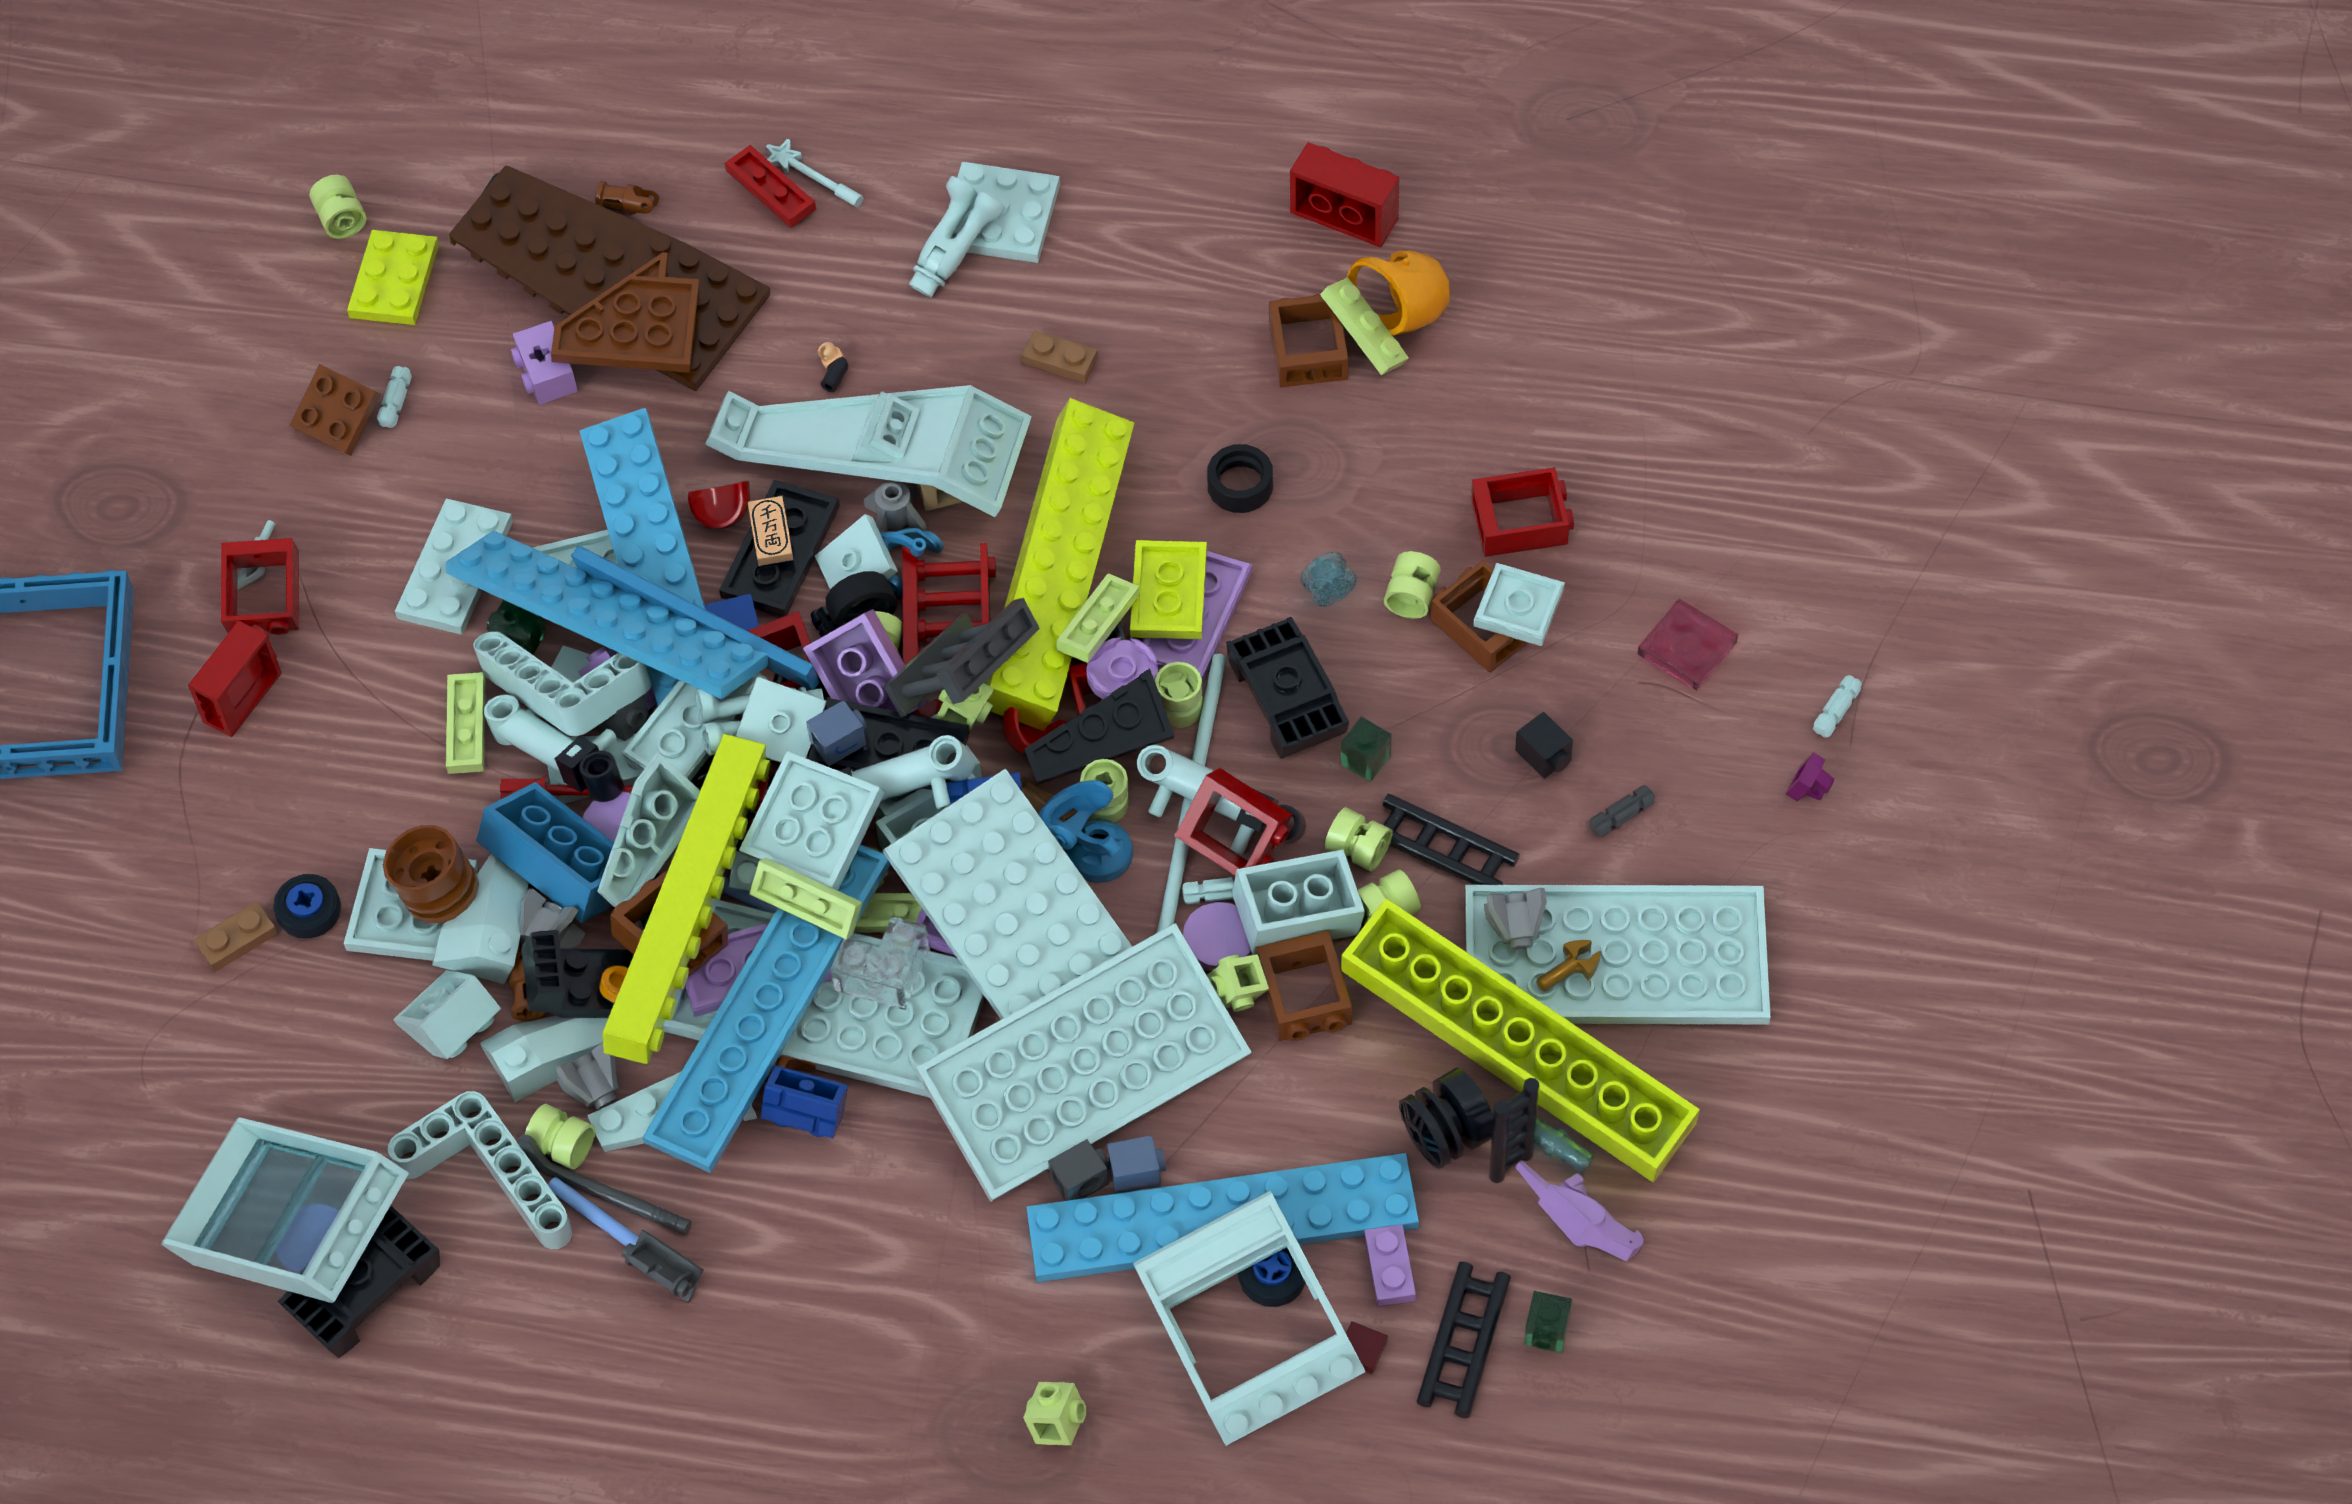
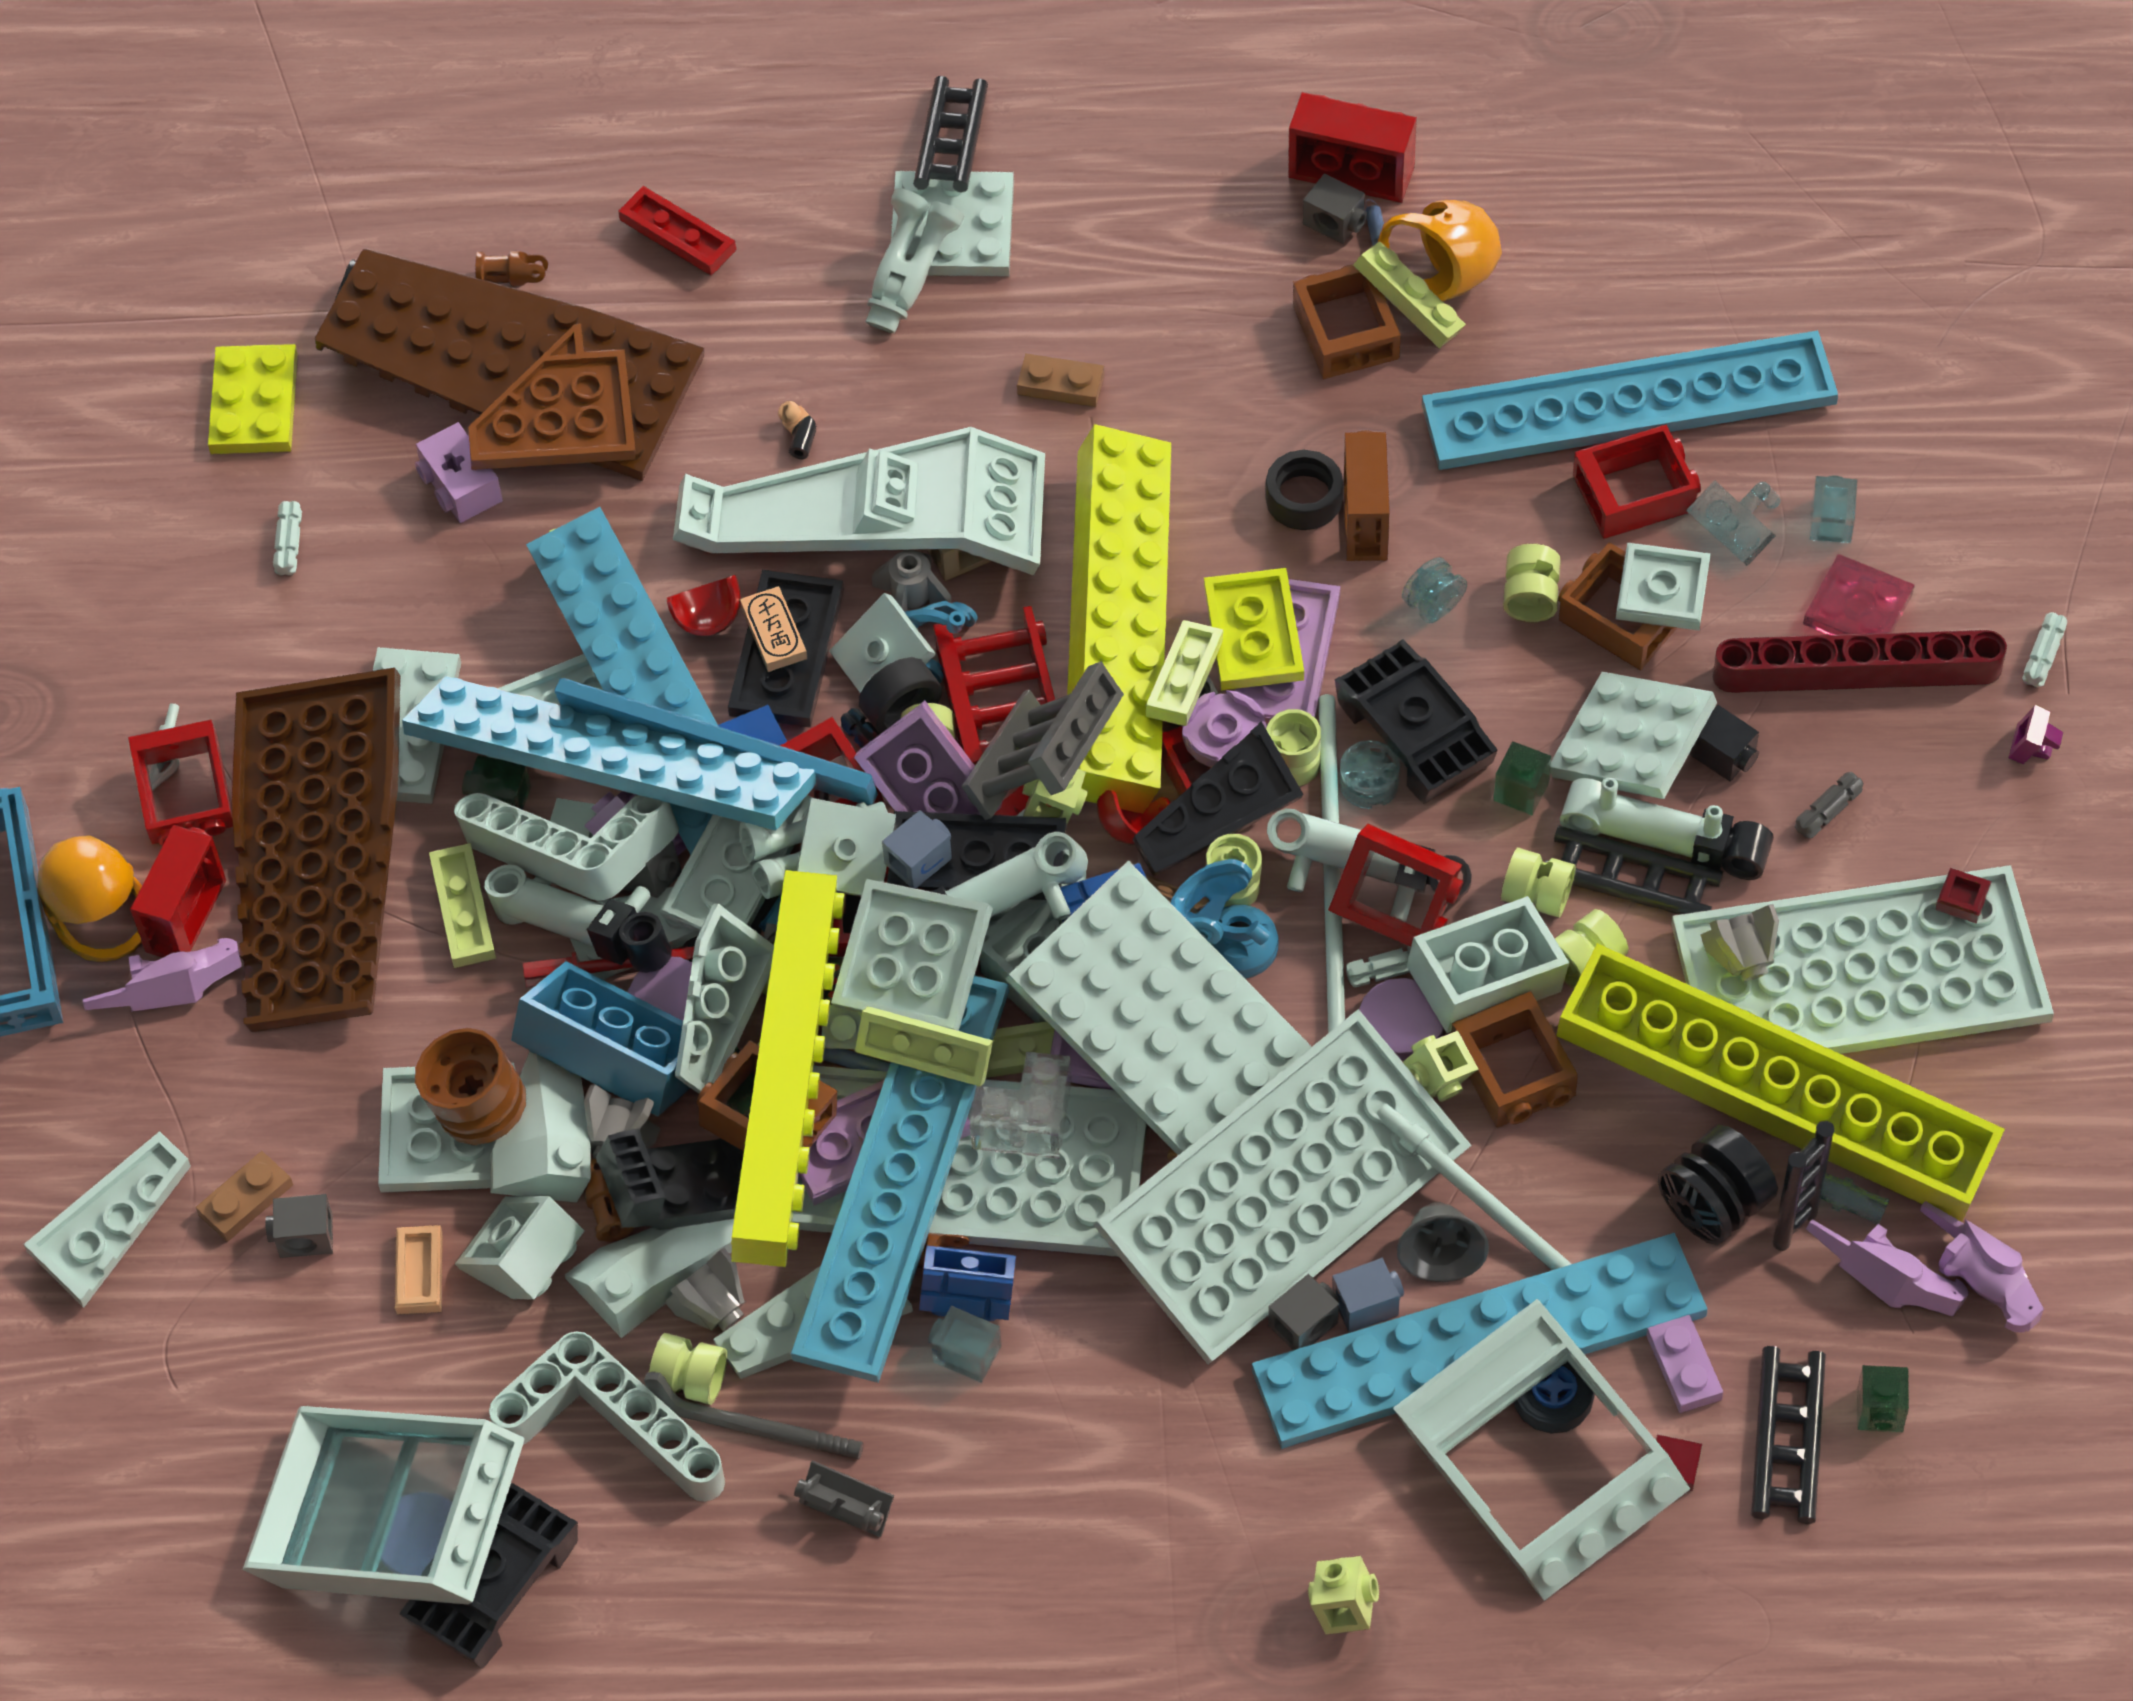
camera: 10 degrees left, 0 degrees up
black wheel [273,874,341,938] -> none
dark orange plate [289,364,381,456] -> none
yellowish green wheel [309,175,367,239] -> none
light blue bar [548,1177,639,1246] -> none
light orange tile [599,966,628,1003] -> none
light aqua piece [766,139,864,207] -> none
pearl gold bar [1536,940,1601,991] -> none
none -> light aqua wing [24,1131,191,1308]
none -> light orange piece [38,836,142,962]
none -> lavender animal [83,938,242,1012]
none -> reddish brown wing [232,667,401,1032]
none -> dark grey brick [266,1194,333,1258]
none -> light nougat tile [395,1225,442,1314]
none -> black bar [913,76,988,193]
none -> clear light blue brick [928,1306,1002,1383]
none -> dark grey brick [1303,173,1367,244]
none -> clear light blue wheel [1340,740,1400,809]
none -> dark orange window [1343,430,1390,561]
none -> light blue piece [1365,199,1384,246]
none -> light aqua bar [1377,1103,1571,1270]
none -> dark grey hat [1397,1202,1489,1282]
none -> medium azure plate [1422,330,1838,470]
none -> light aqua plate [1548,672,1717,799]
none -> light aqua piece [1560,778,1774,880]
none -> clear light blue plate [1686,480,1781,566]
none -> dark red beam [1712,630,2007,693]
none -> clear light blue brick [1809,475,1857,543]
none -> lavender animal [1920,1201,2044,1332]
none -> dark red tile [1935,868,1992,924]

